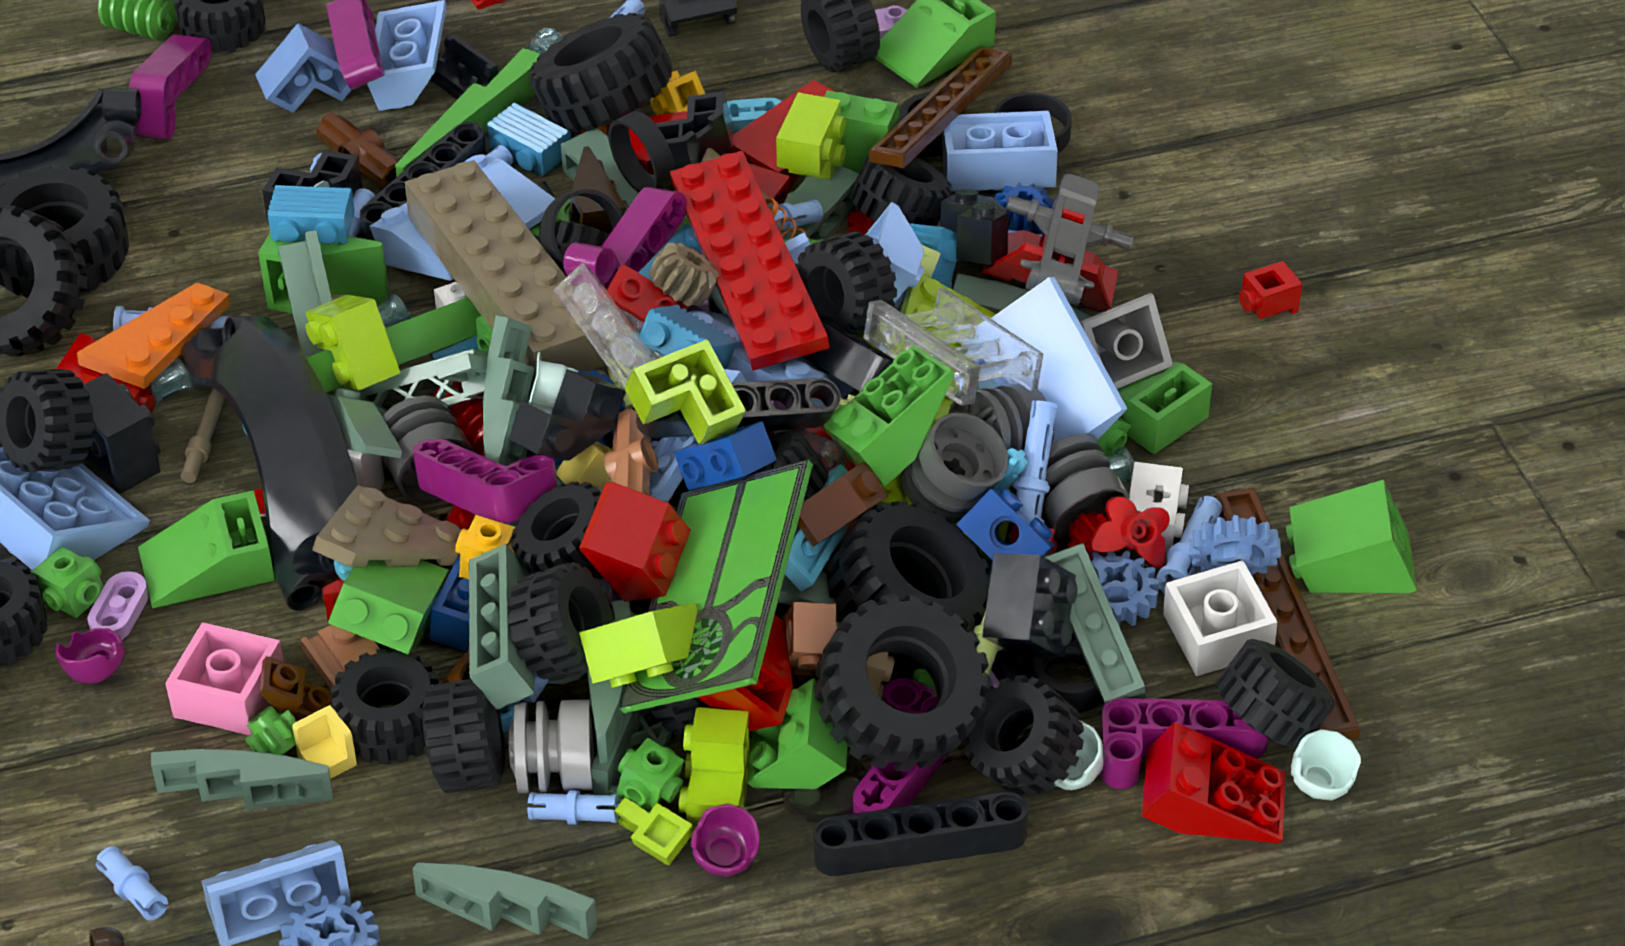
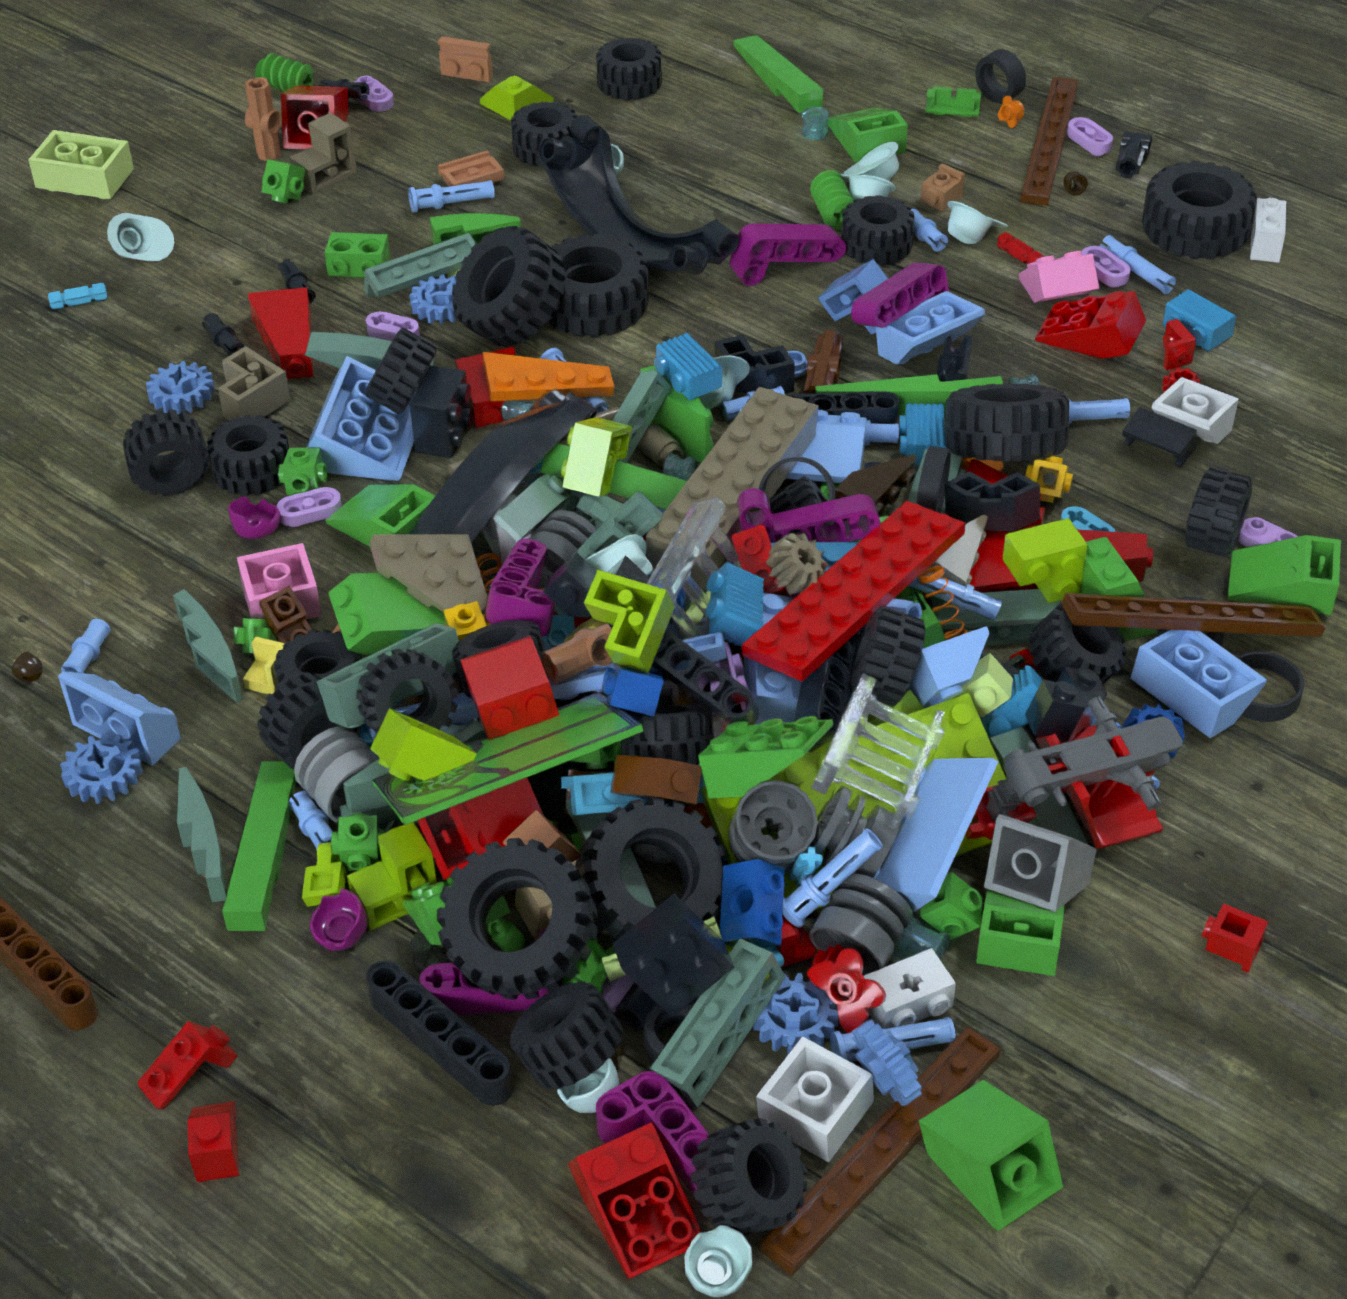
camera: 55 degrees right, 0 degrees up
none -> bright green slope [222,761,296,931]

